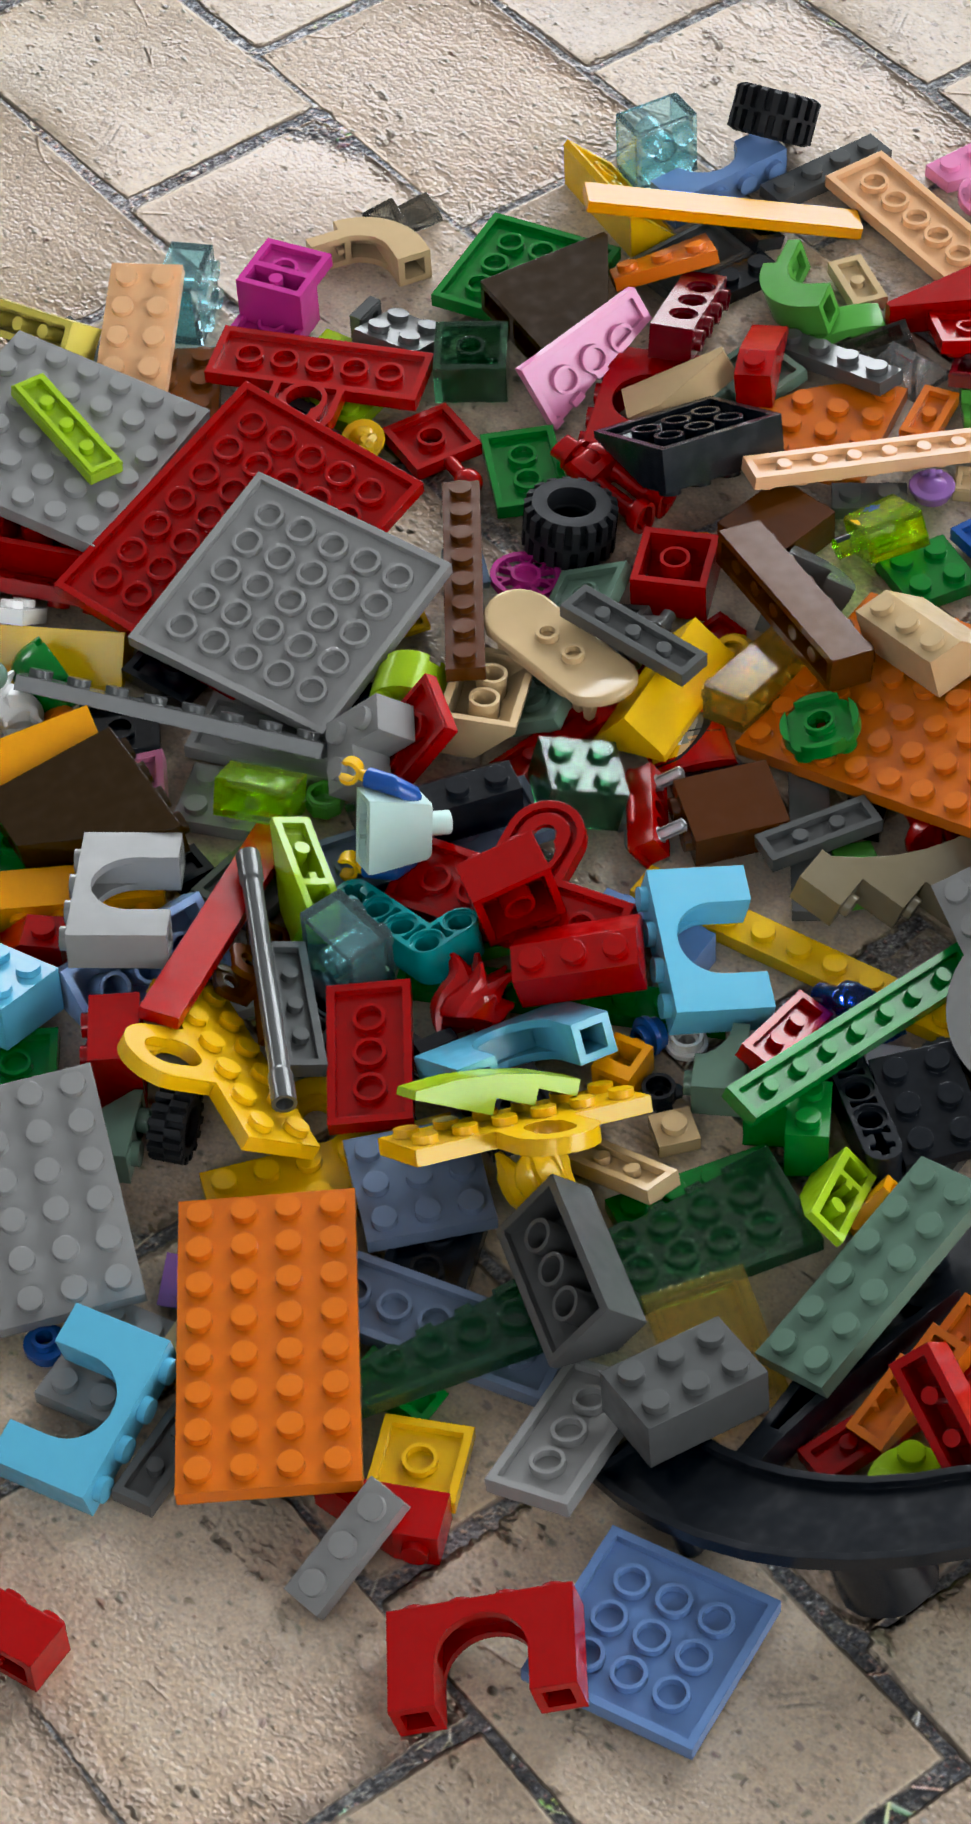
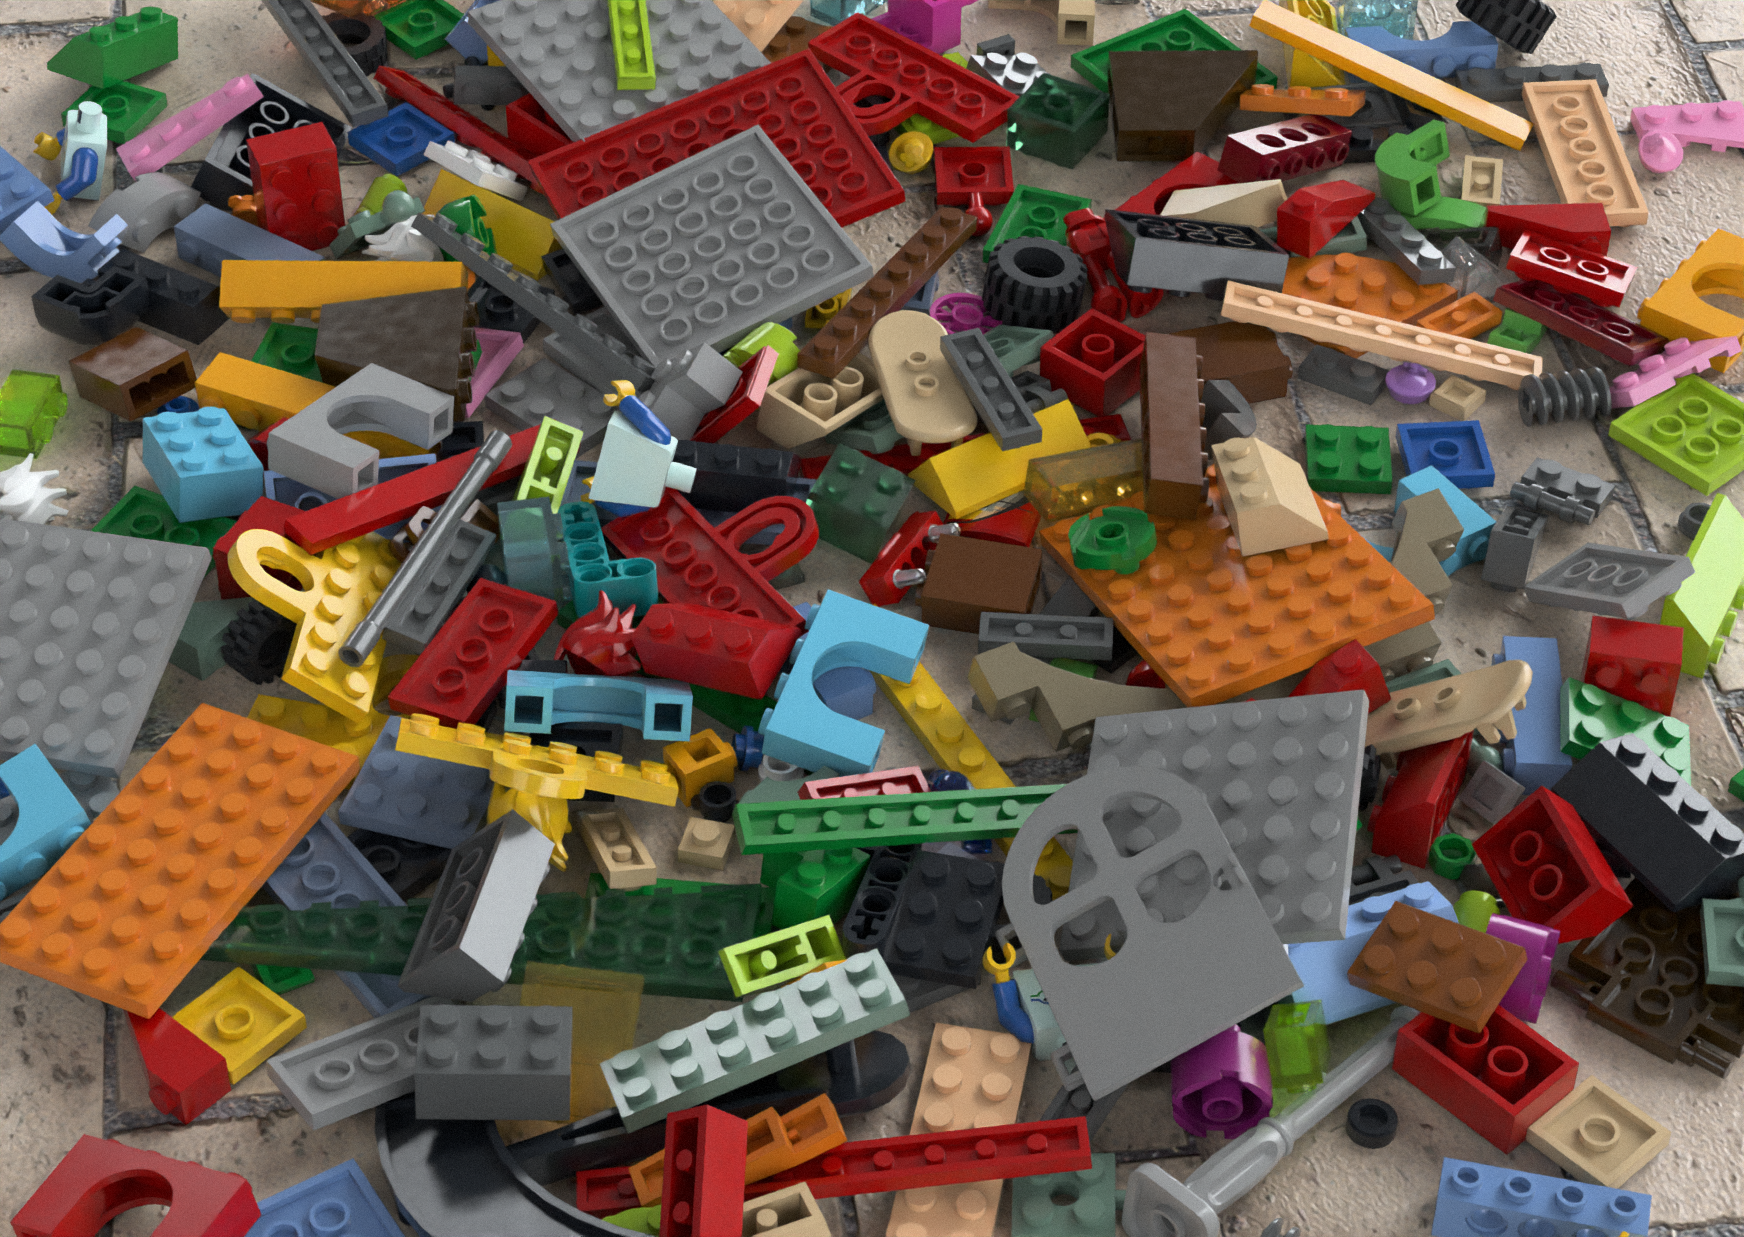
camera: 25 degrees right, 5 degrees down
clear neon green brick [213,761,307,825] -> none
light grey plate [284,1476,411,1620] -> none
lime slope [396,1068,581,1115] -> none
red brick [454,830,567,947] -> none
bright pink wing [515,287,652,431] -> none
clear neon green torso [831,494,931,563] -> none

